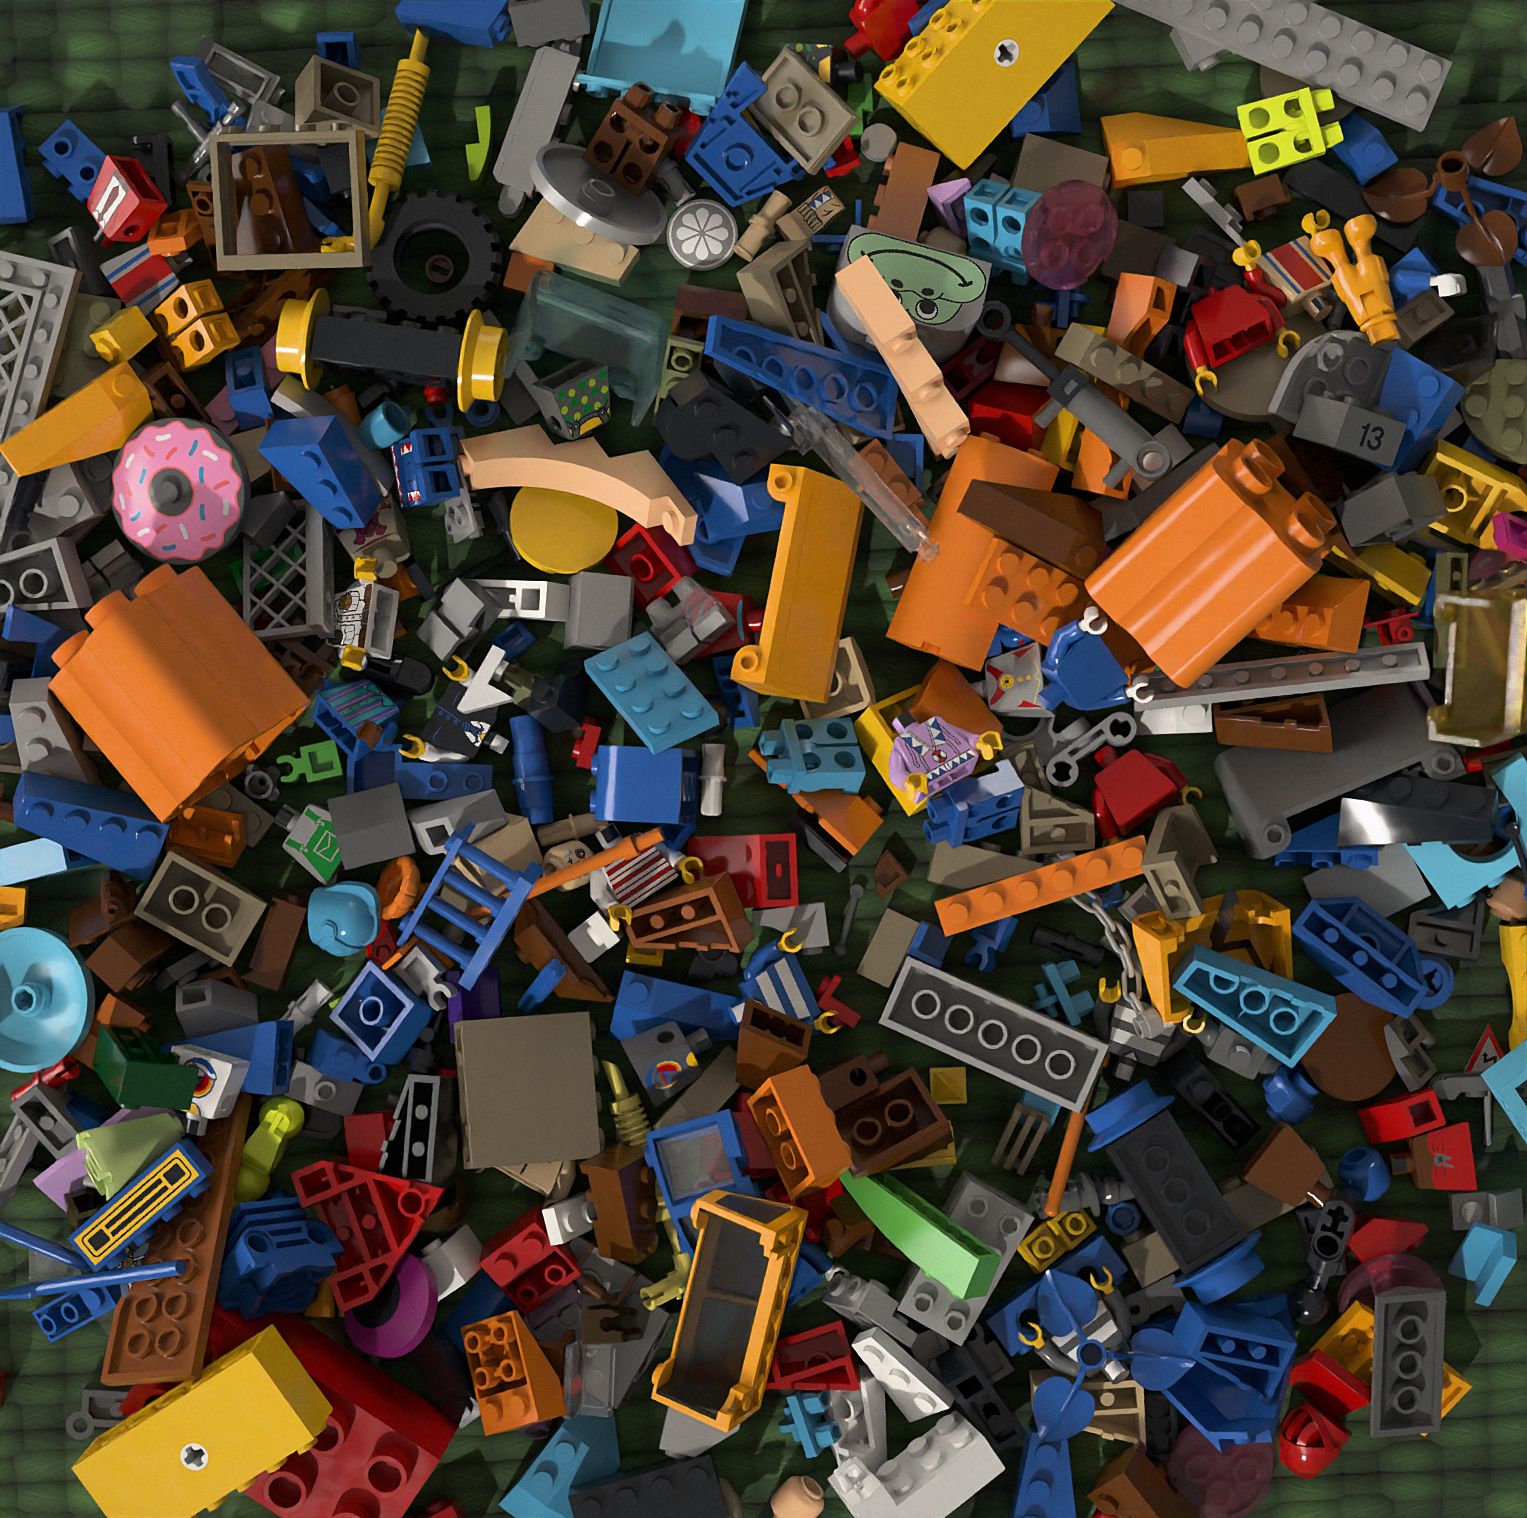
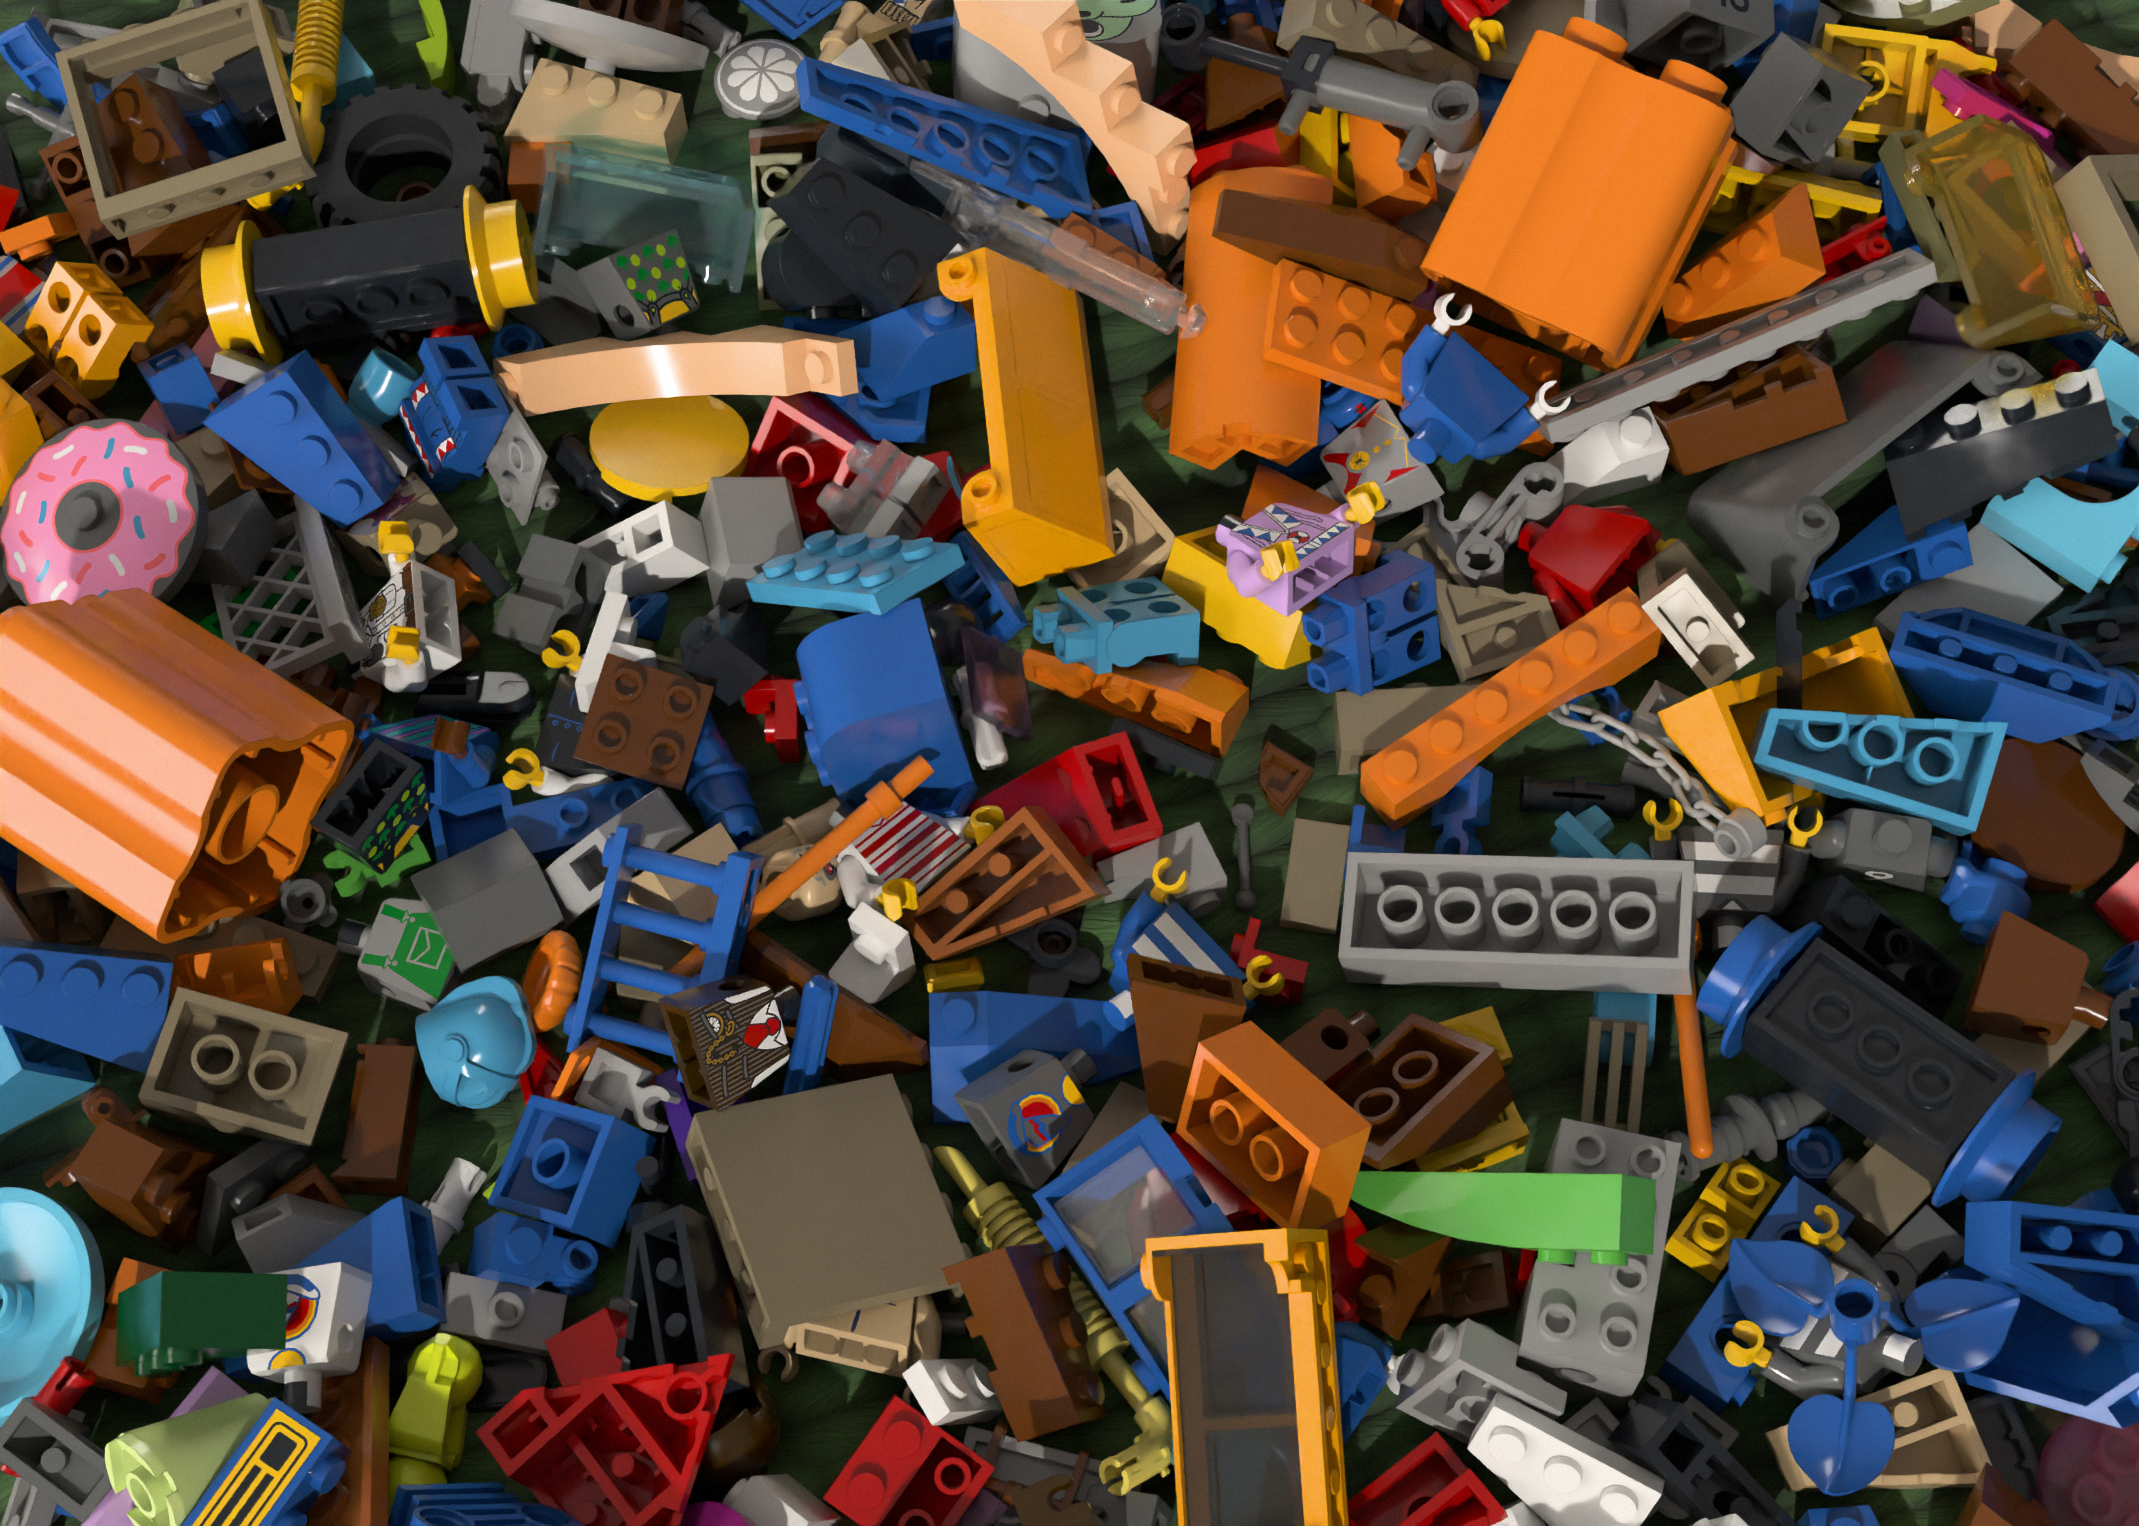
camera: 15 degrees left, 25 degrees down
none -> black torso [310,738,430,875]
none -> reddish brown hinge [573,653,714,792]
none -> torso [658,974,801,1112]
none -> piece [961,625,1034,741]

